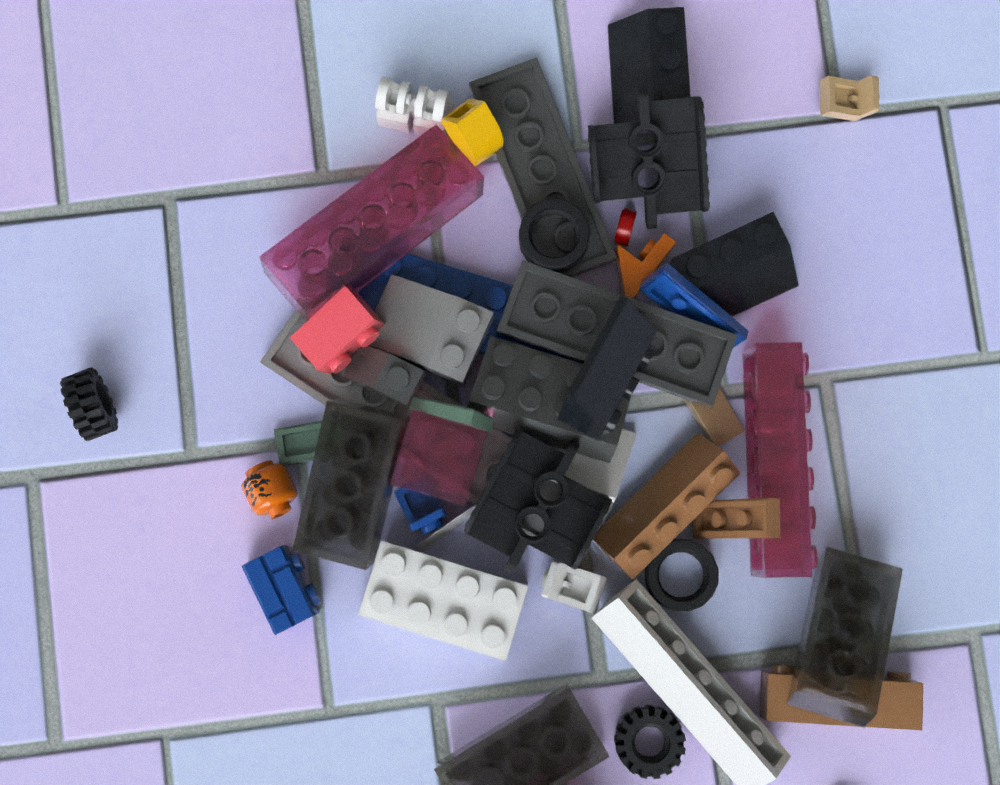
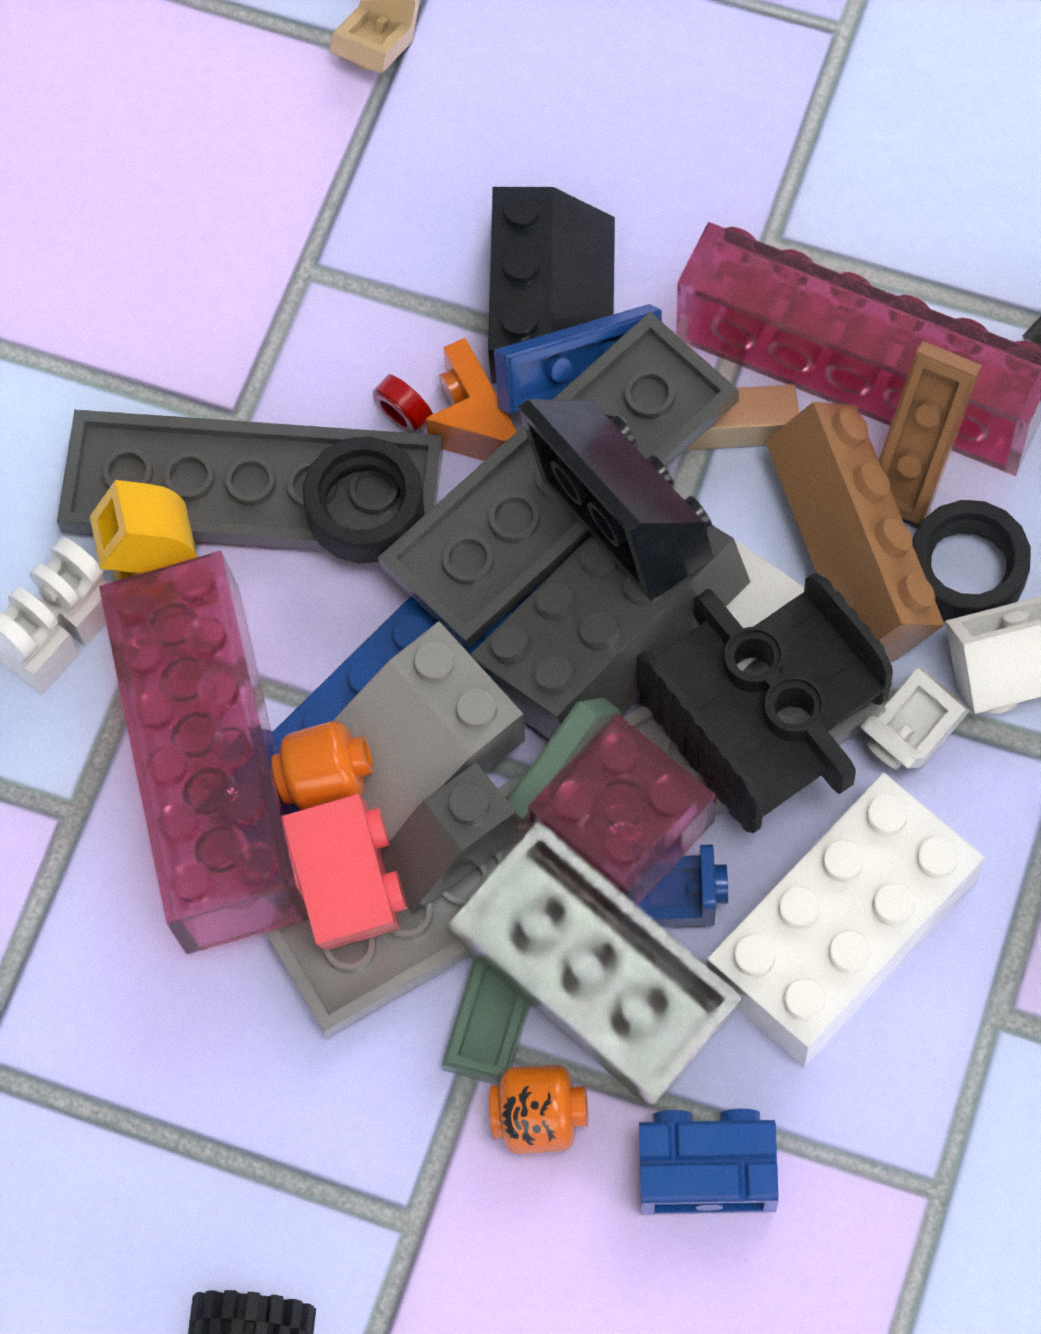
camera: 60 degrees left, 15 degrees down
white sticker [416,504,477,551] -> none
black piece [588,88,710,229] -> none
black slope [607,7,691,130] -> none
none -> orange head [271,721,374,811]

